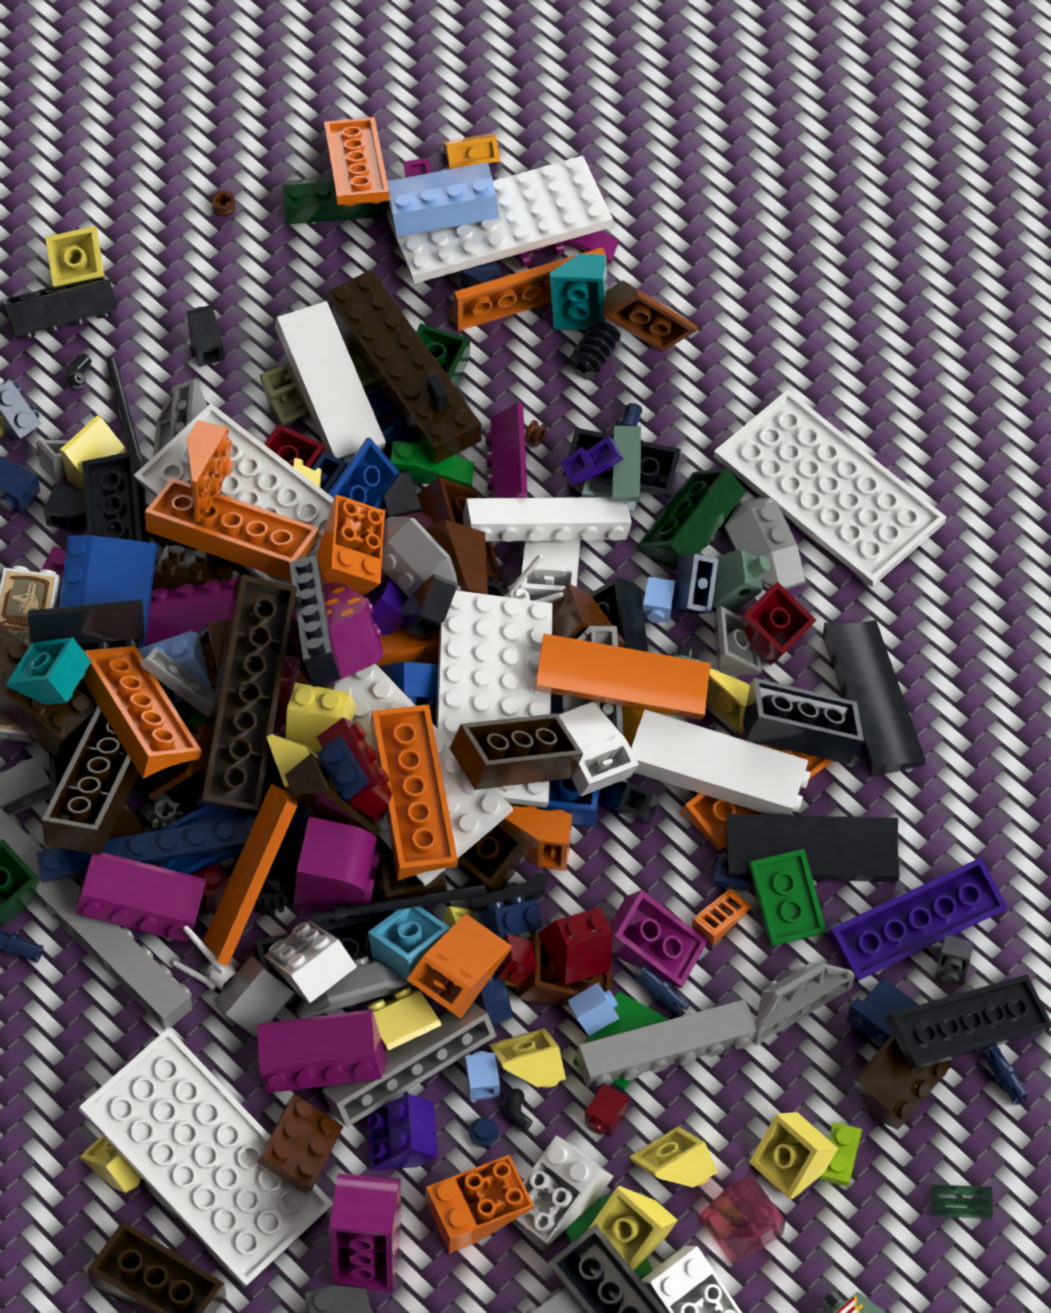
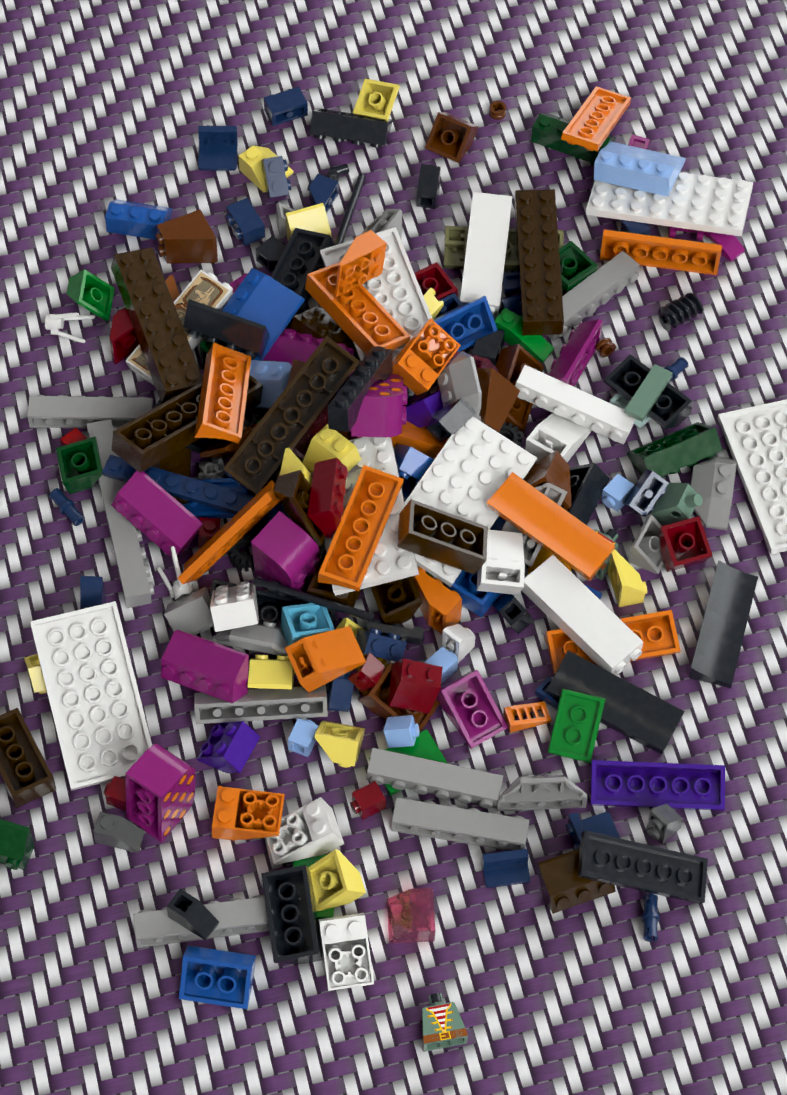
camera: 30 degrees right, 0 degrees up
teal slope [6,637,91,705] -> none
light grey tile [140,647,216,717] -> none
reddish brown plate [257,1094,344,1195] -> none
dark blue plate [317,736,370,800] -> none
black tile [427,373,448,412] -> none
light orange panel [442,133,500,169] -> none
dark blue plate [469,1118,499,1147] -> none
white plant [503,554,564,603] -> none
black arm [504,1088,533,1132] -> none
teal slope [550,254,608,330] -> none
dark purple slope [560,436,623,484] -> none
dark orange slope [603,280,698,352] -> none
light yellow slope [629,1126,718,1188] -> none
dark blue pin [634,966,690,1018] -> none
black slope [743,678,864,764] -> none
light yellow slope [749,1112,838,1199] -> none
lime plate [819,1122,862,1187] -> none
clear green tile [931,1185,993,1219] -> none
none -> dark blue slope [80,576,106,610]
none -> dark red brick [104,776,126,811]
none -> dark blue slope [307,174,339,214]
none -> light grey brick [392,797,529,851]
none -> light blue brick [424,646,458,684]
none -> reddish brown slope [425,112,479,163]
none -> white slope [442,624,475,663]
none -> dark blue panel [482,849,530,888]
none -> light grey brick [547,251,640,341]

